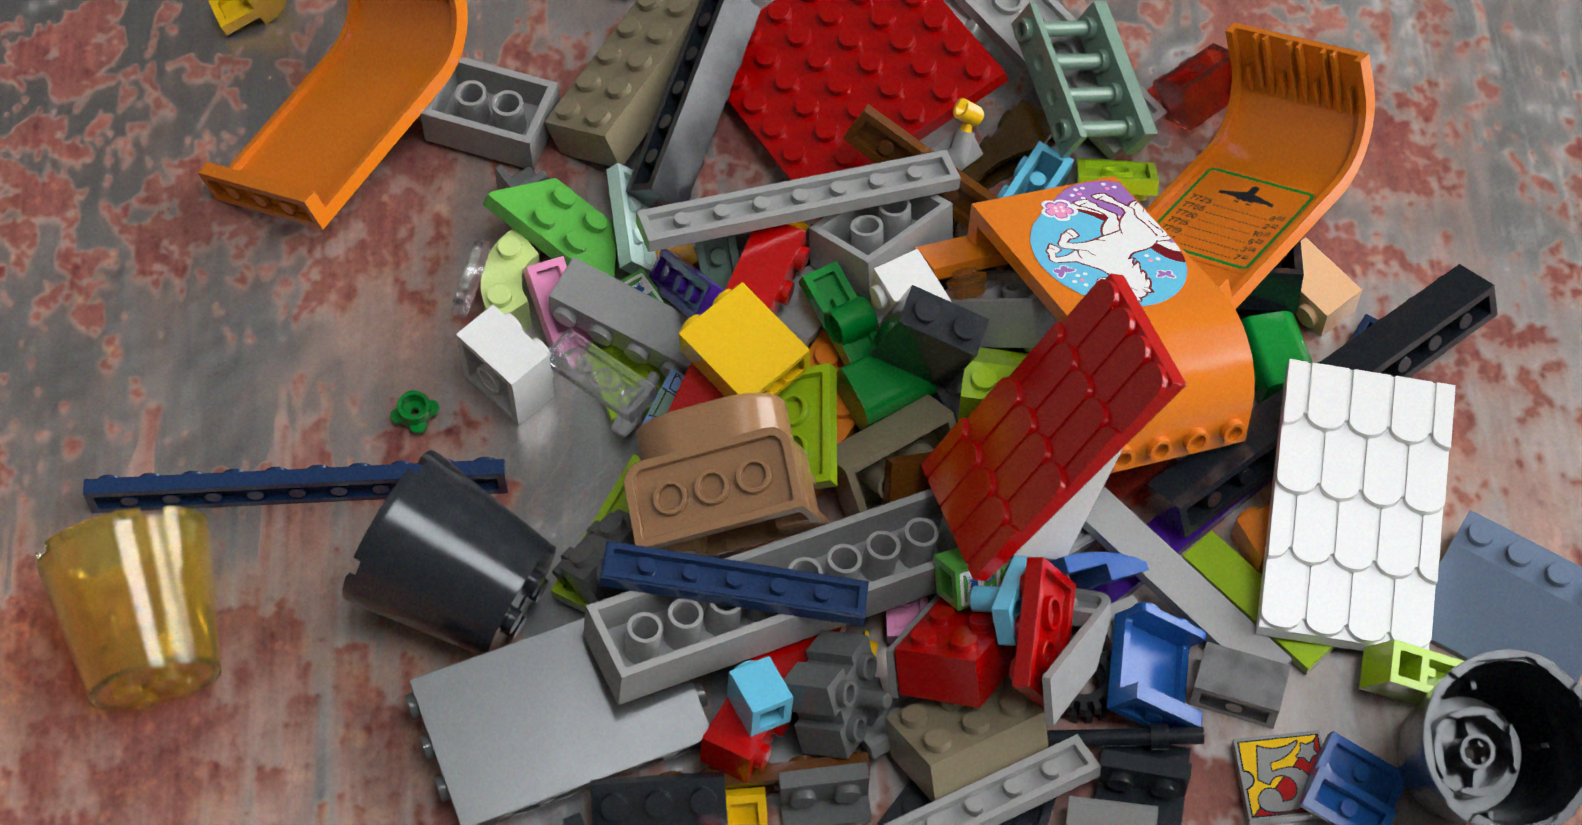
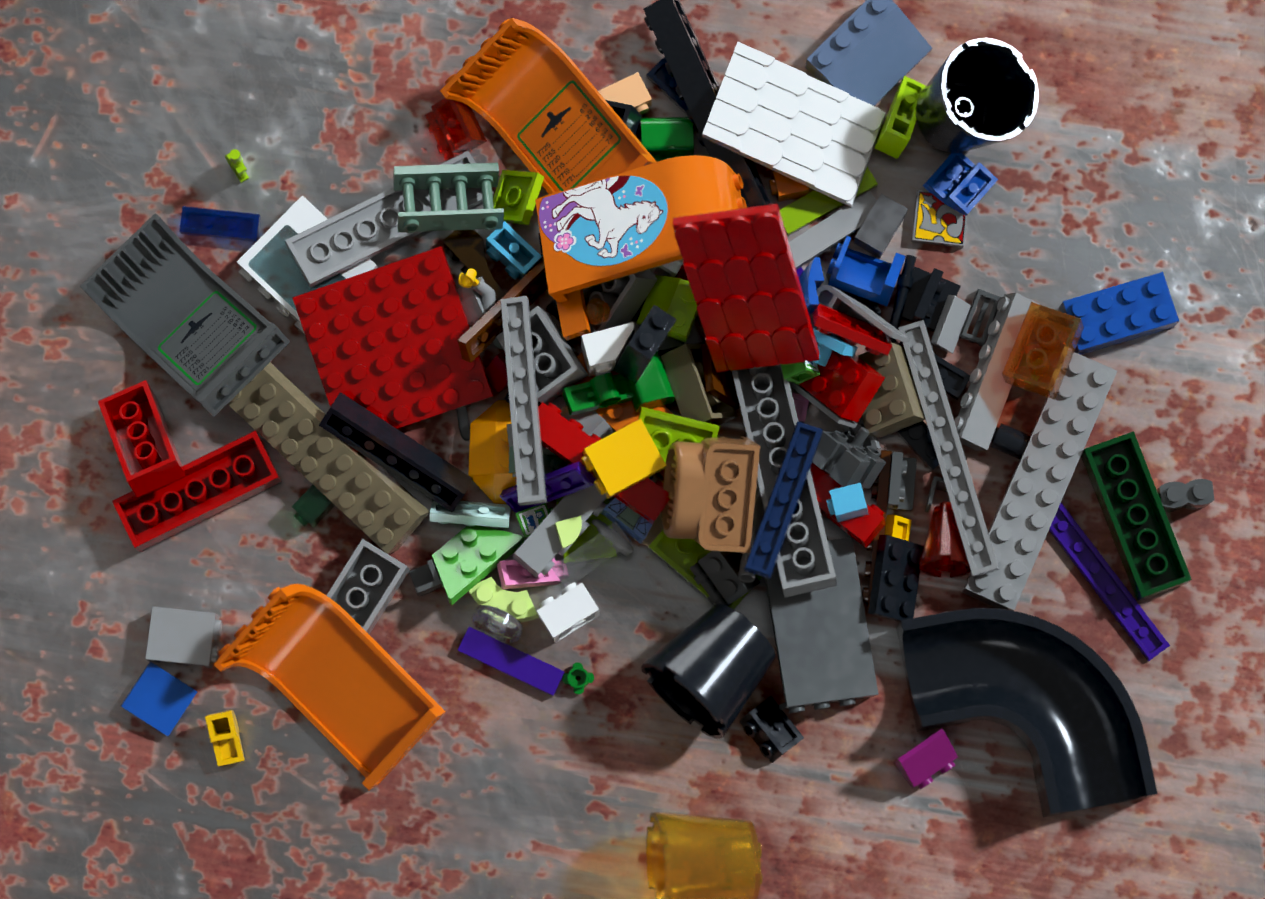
camera: 75 degrees left, 20 degrees up
dark blue plate [83,457,508,513] -> none
none -> clear green brick [292,485,335,528]
none -> dark purple tile [458,627,565,696]
none -> yellowish green tile [554,515,582,549]
none -> black bracket [740,696,804,763]

